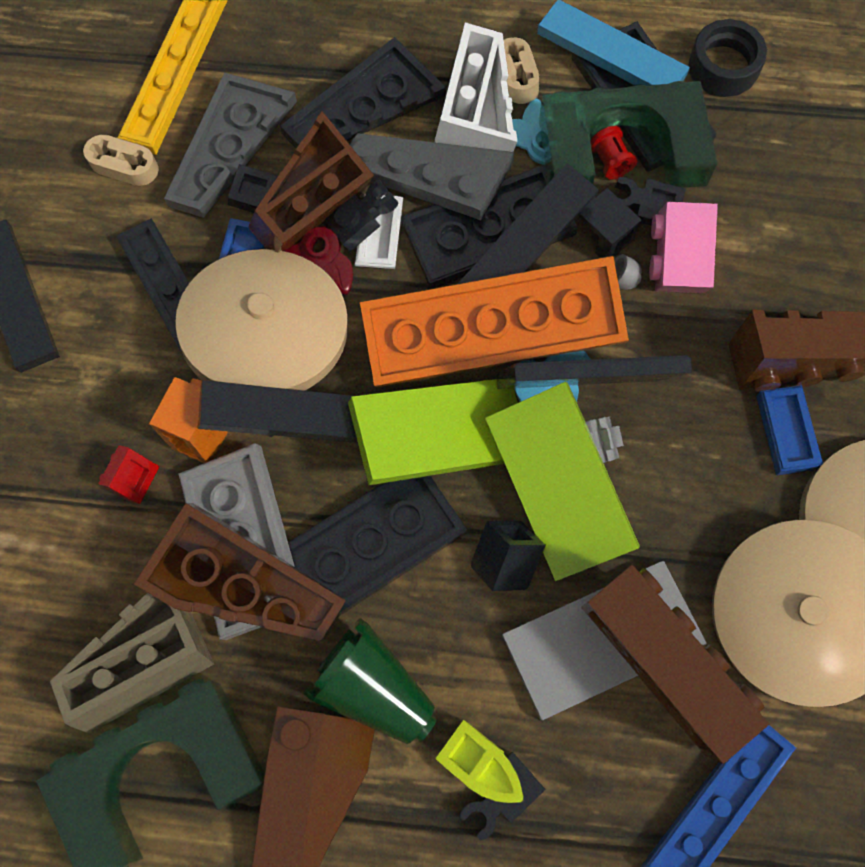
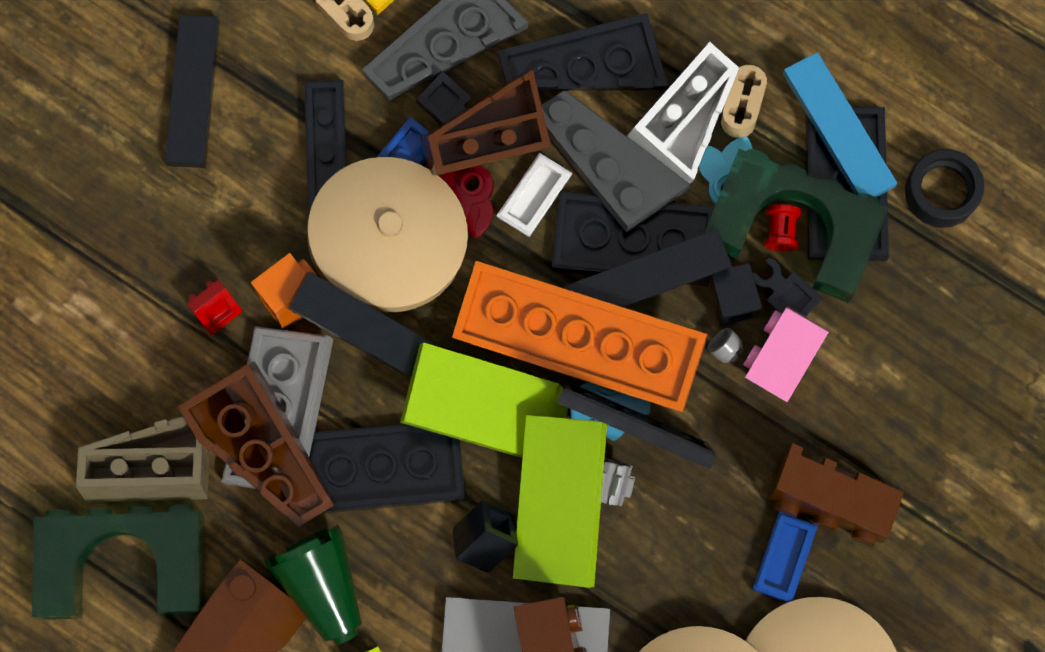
camera: 25 degrees right, 5 degrees up
black plate [325,180,399,252] -> none

